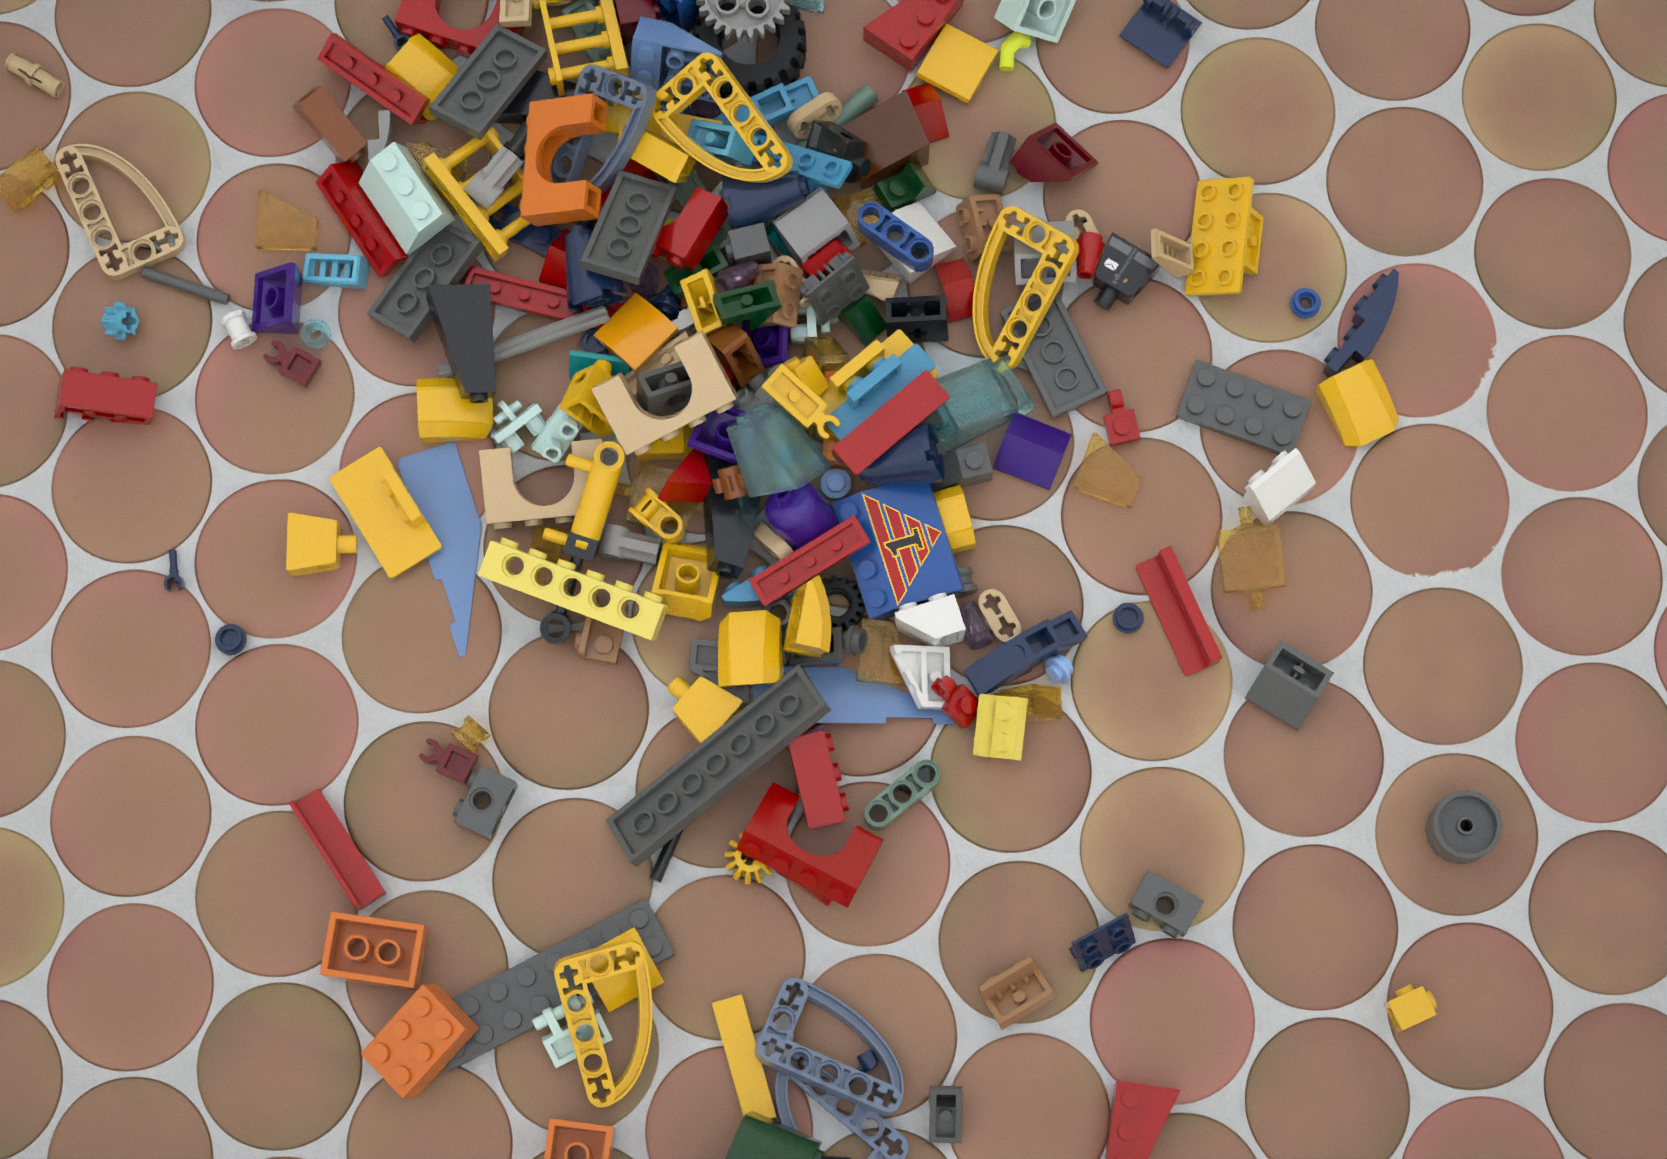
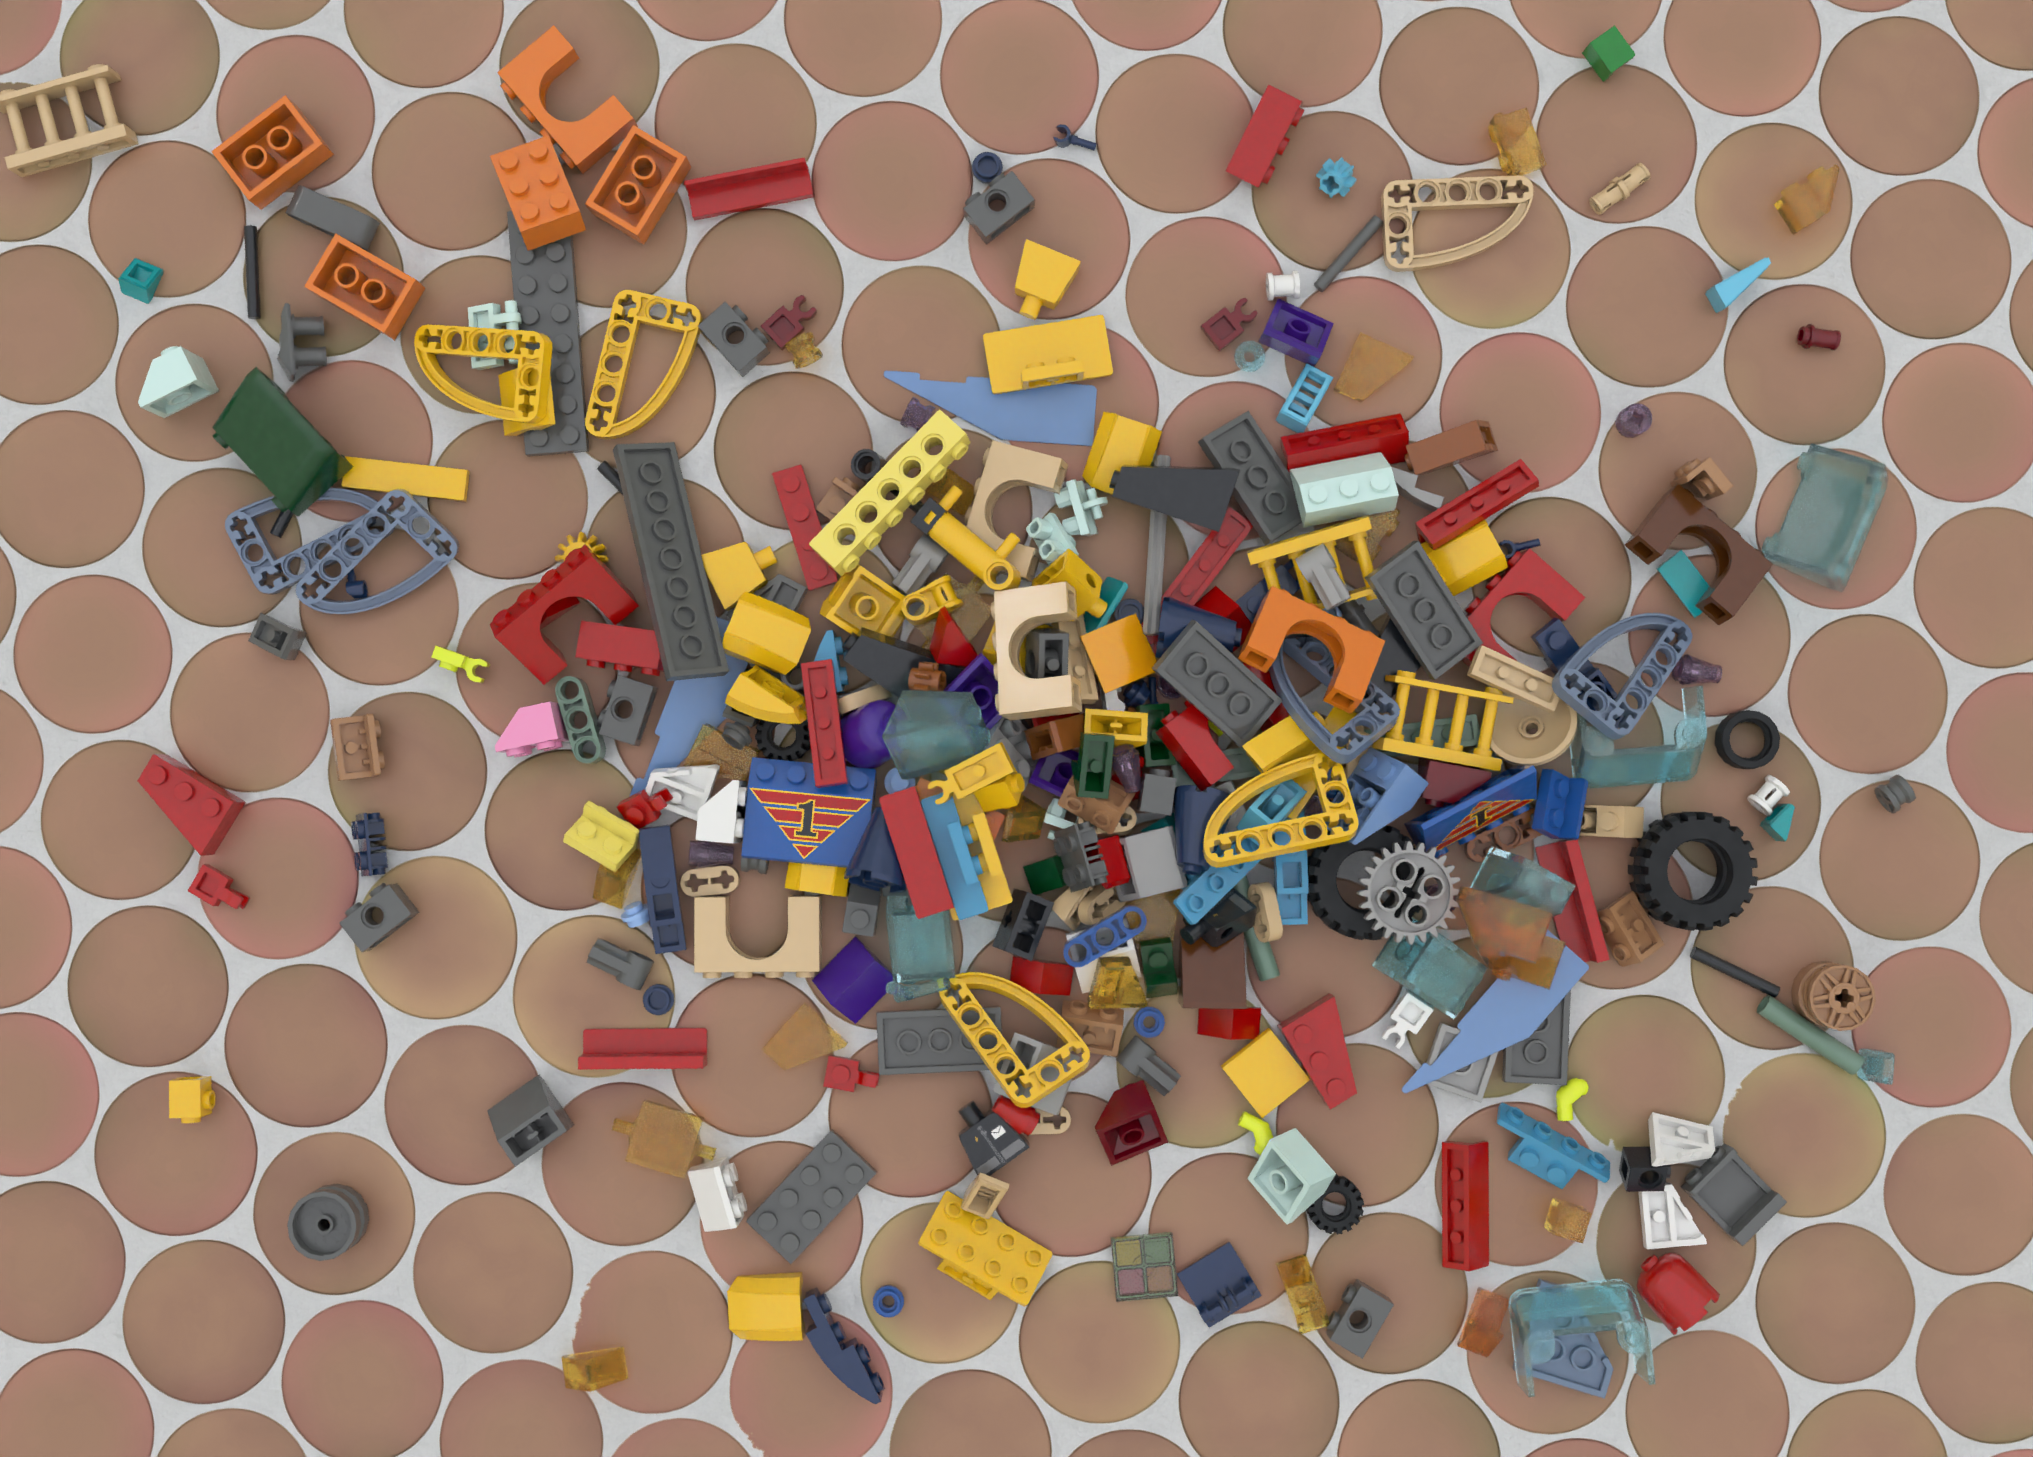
camera: 110 degrees right, 10 degrees up
none -> red plate [188,864,250,909]
none -> neon yellow plate [431,646,490,683]
none -> bright pink slope [495,702,569,758]
none -> orange arch [497,25,638,174]
none -> clear yellow slope [561,1346,628,1392]
none -> yellow beam [585,290,703,439]
none -> dark grey piece [586,938,654,990]
none -> dark grey brick [597,675,658,746]
none -> tan arch [694,895,822,978]
none -> red plate [772,464,838,591]
none -> clear purple wheel [900,397,936,432]
none -> dark grey brick [963,171,1035,245]
none -> tan beam [1078,884,1127,925]
none -> clear yellow wing [1087,956,1148,1009]
none -> clear smoke tile [1110,1232,1178,1302]
none -> blue plate [1134,1006,1165,1038]

